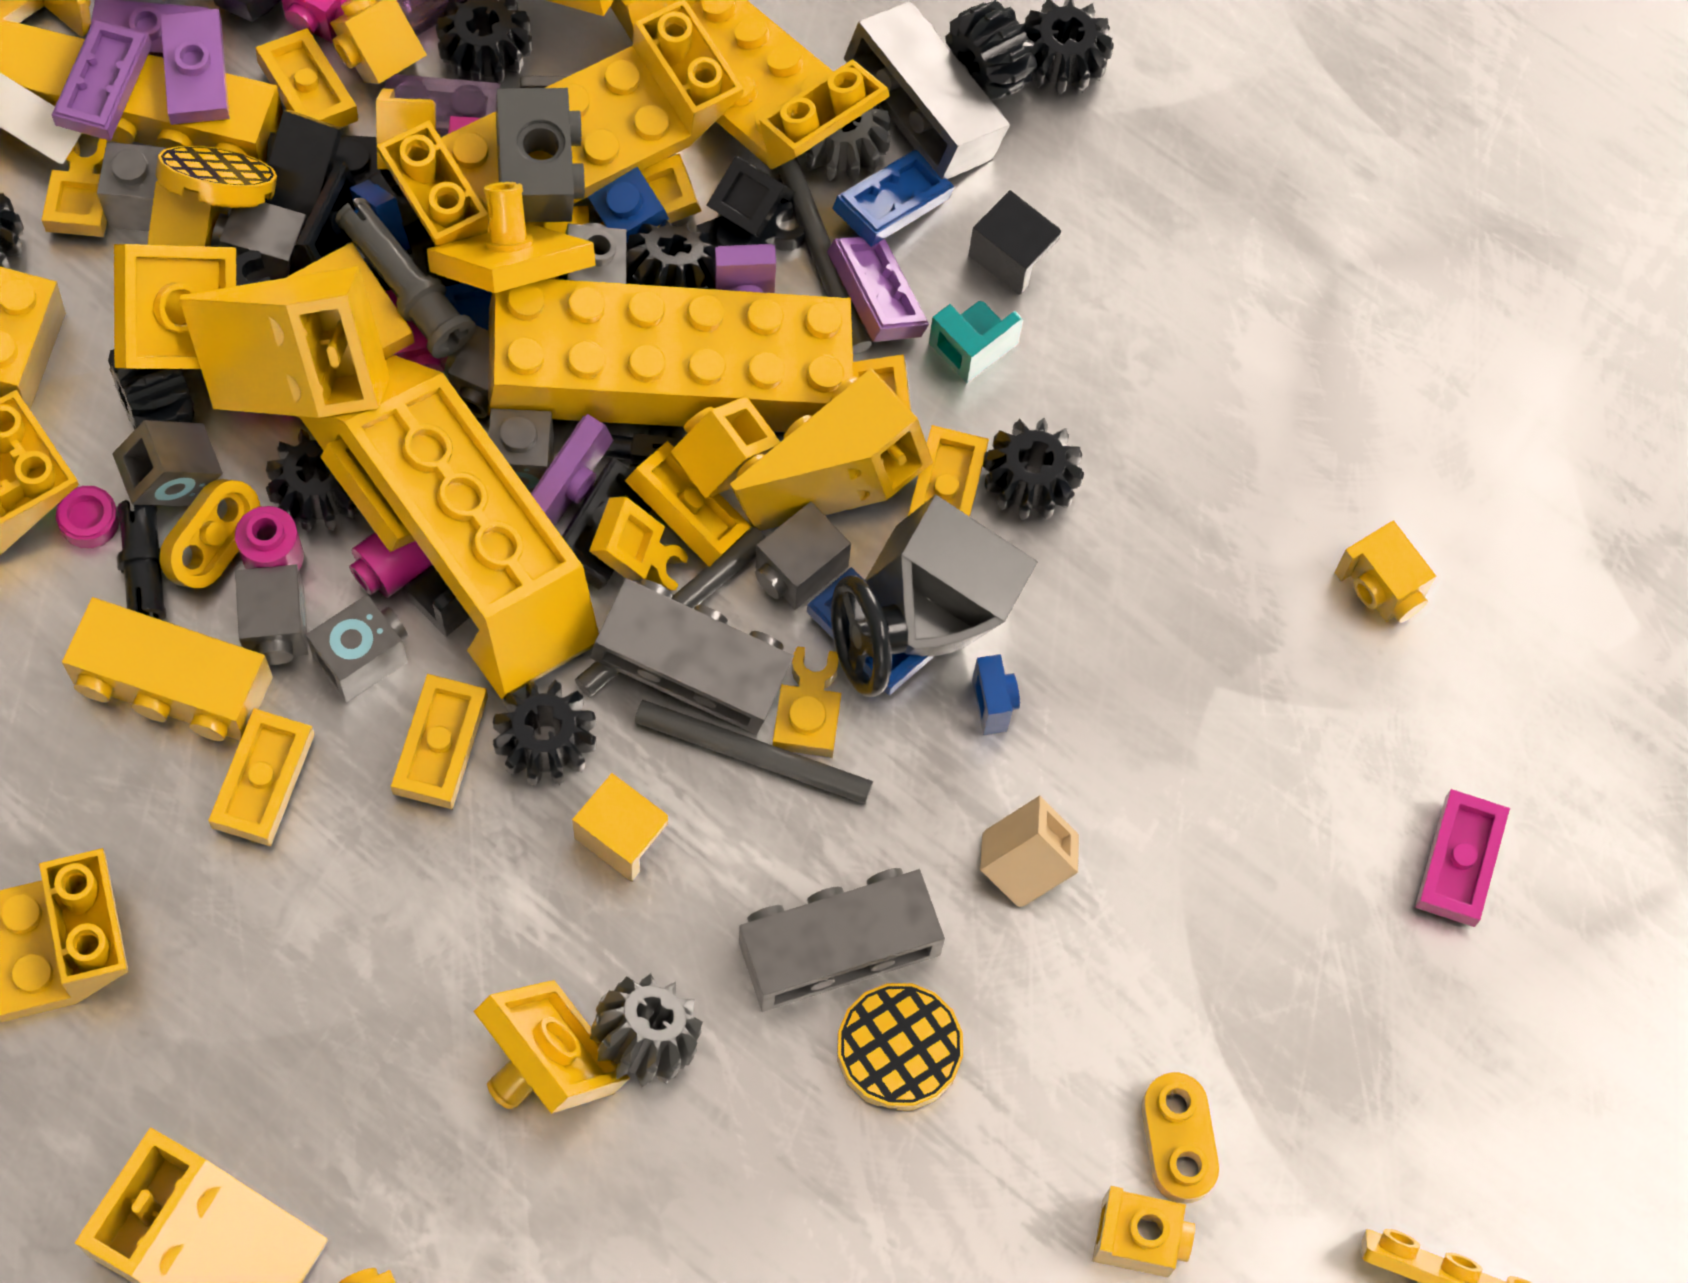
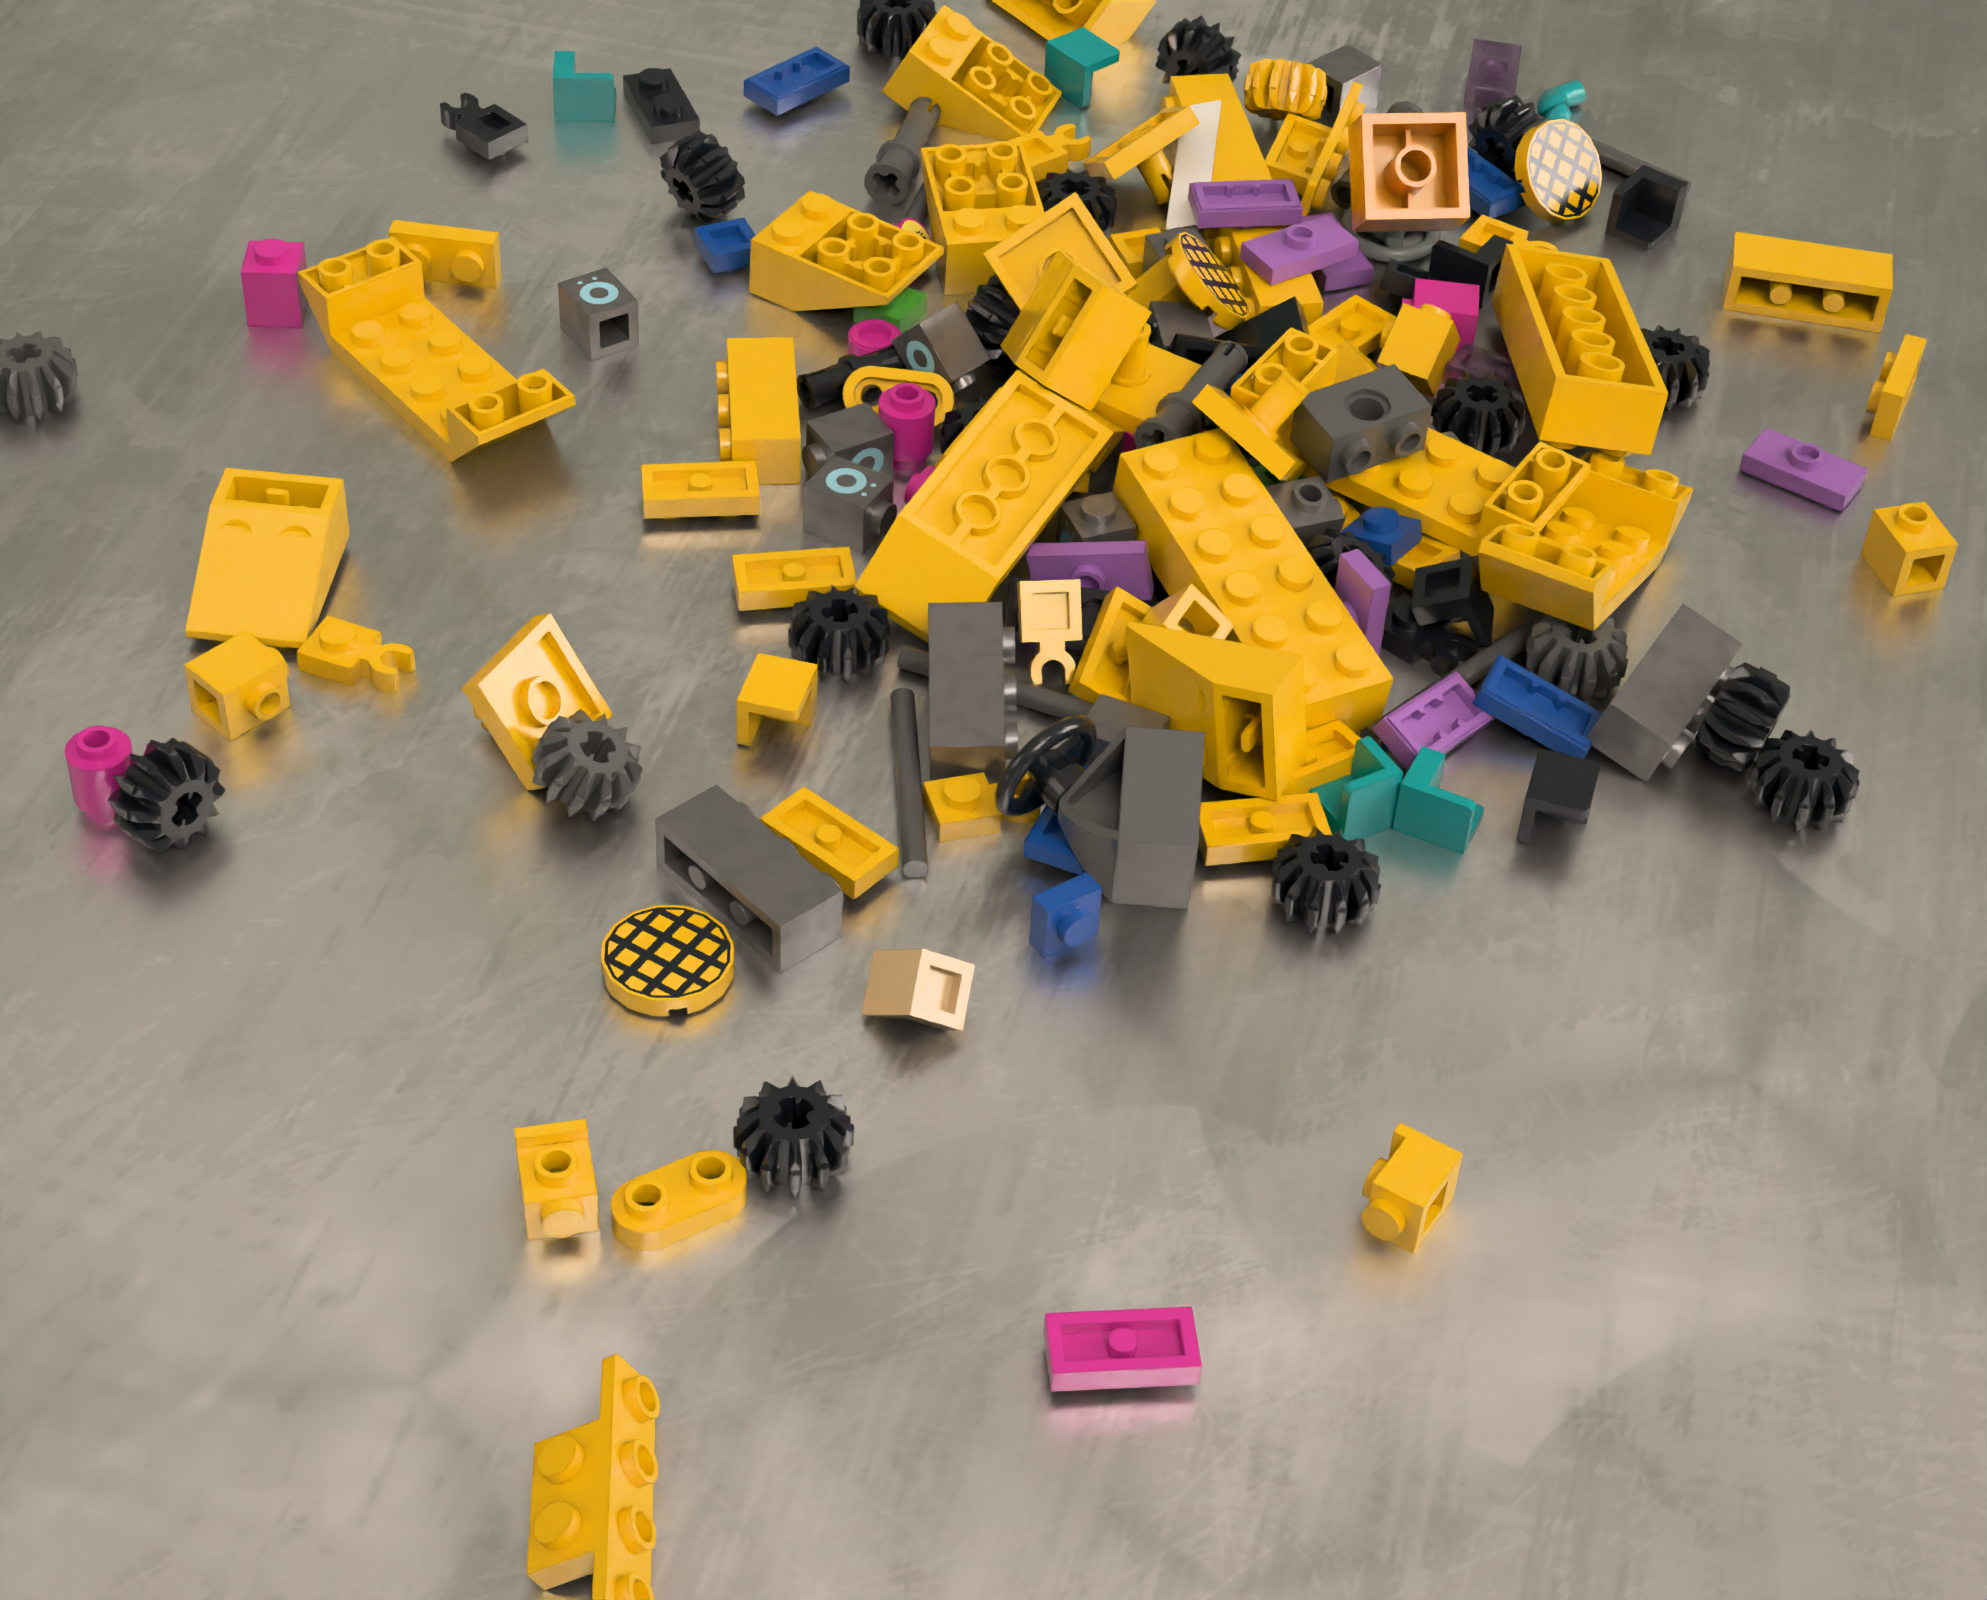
camera: 70 degrees right, 25 degrees down
none -> yellow plate [296,615,415,692]
none -> black gear [733,1075,854,1198]
none -> yellow plate [760,786,899,900]
none -> teal panel [1309,736,1403,841]

